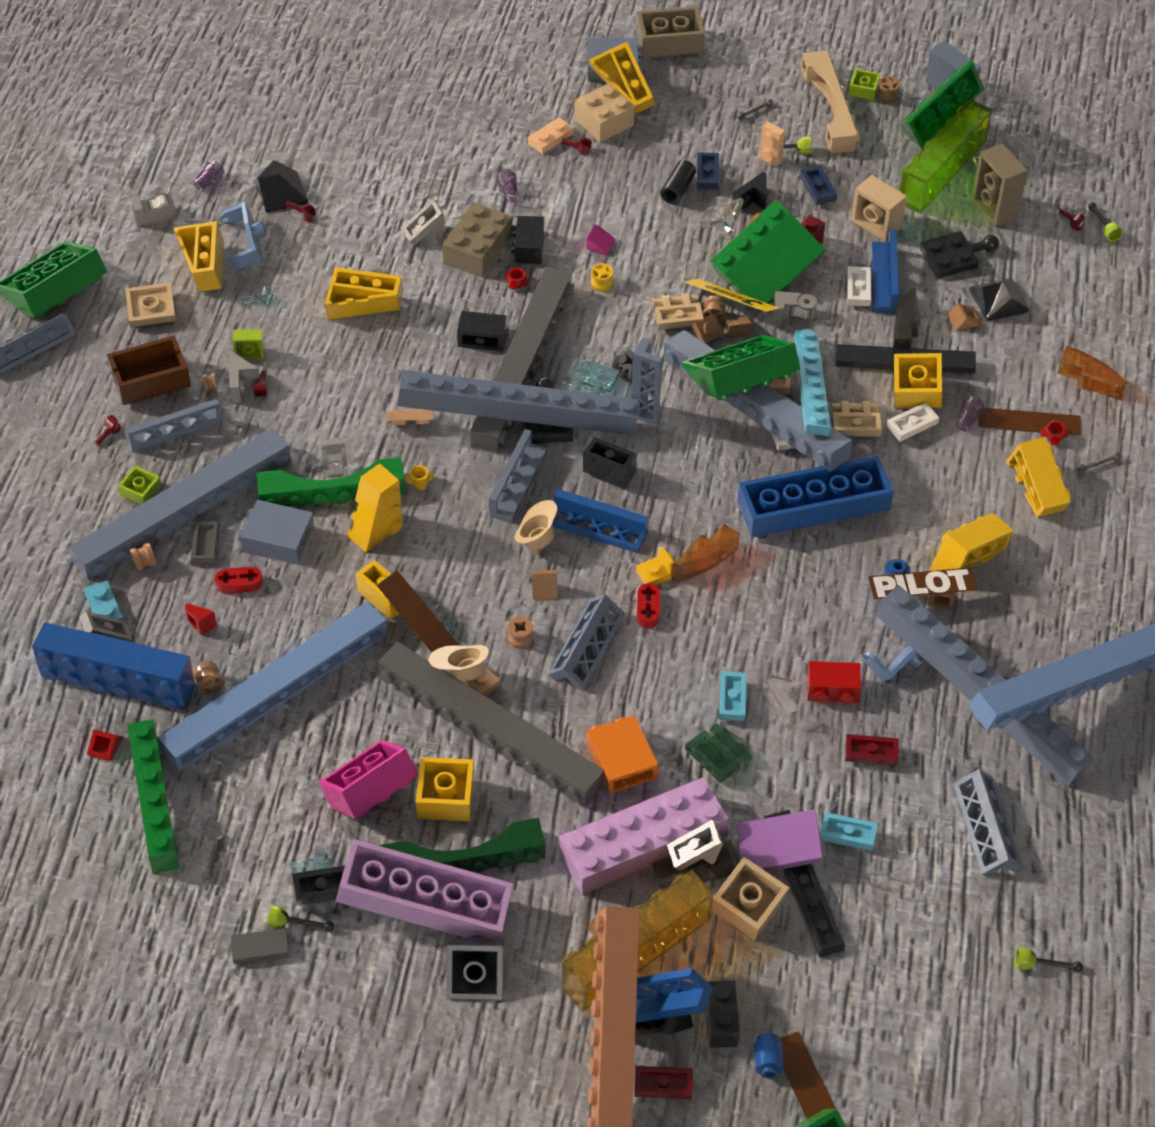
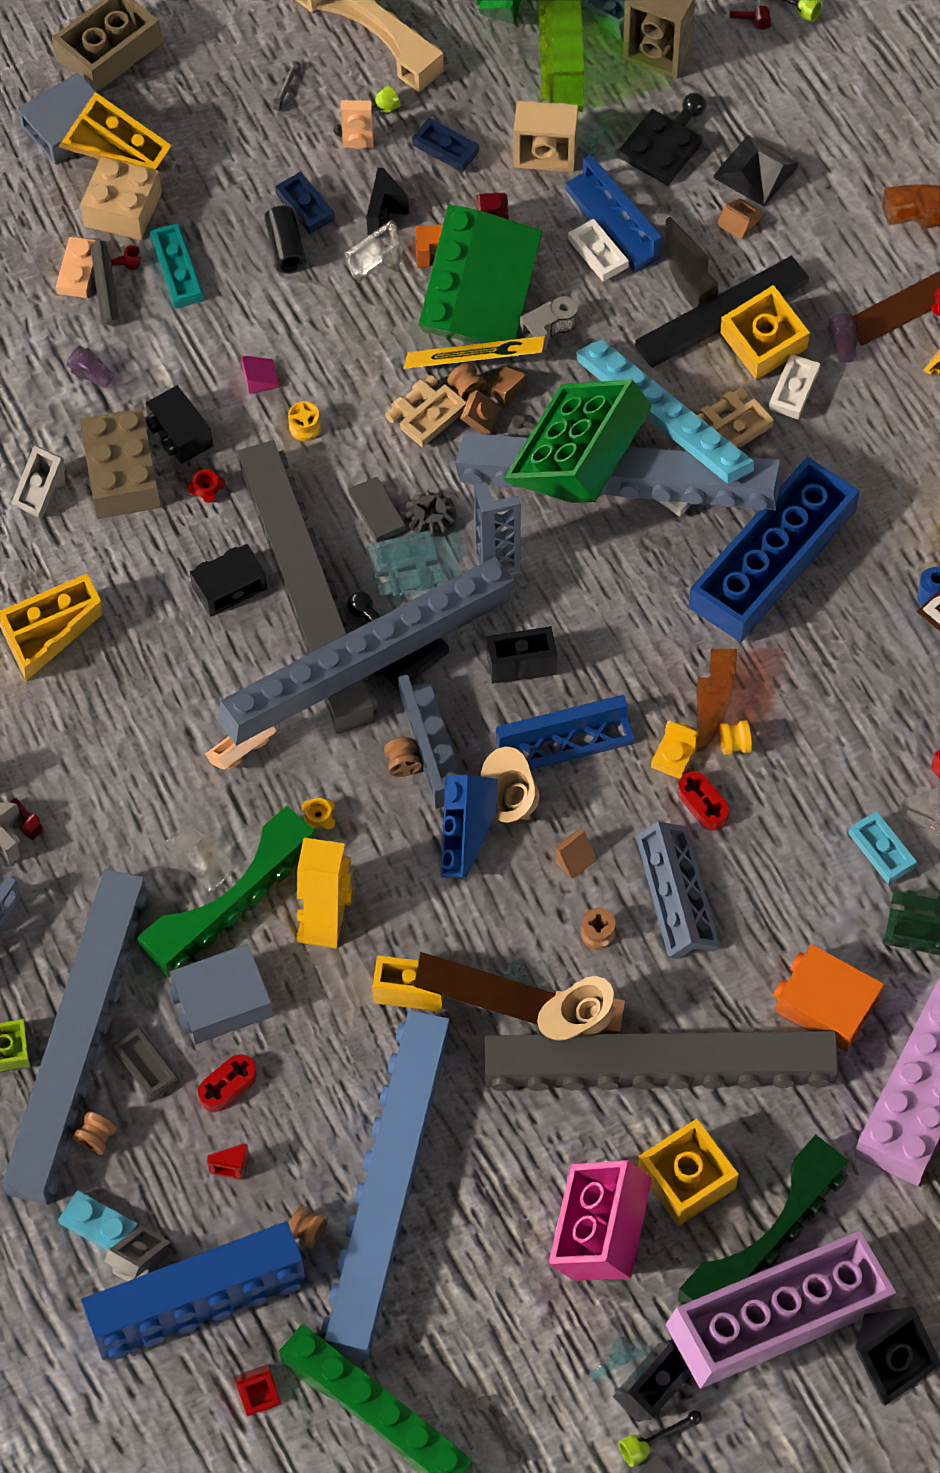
camera: 35 degrees left, 10 degrees up
none -> dark grey axle [90,240,120,326]
none -> teal tile [149,223,204,309]
none -> dark grey tile [348,477,405,544]
none -> medium nougat wheel [384,737,422,777]
none -> blue slope [441,775,498,878]
none -> yellow wheel [719,720,752,756]

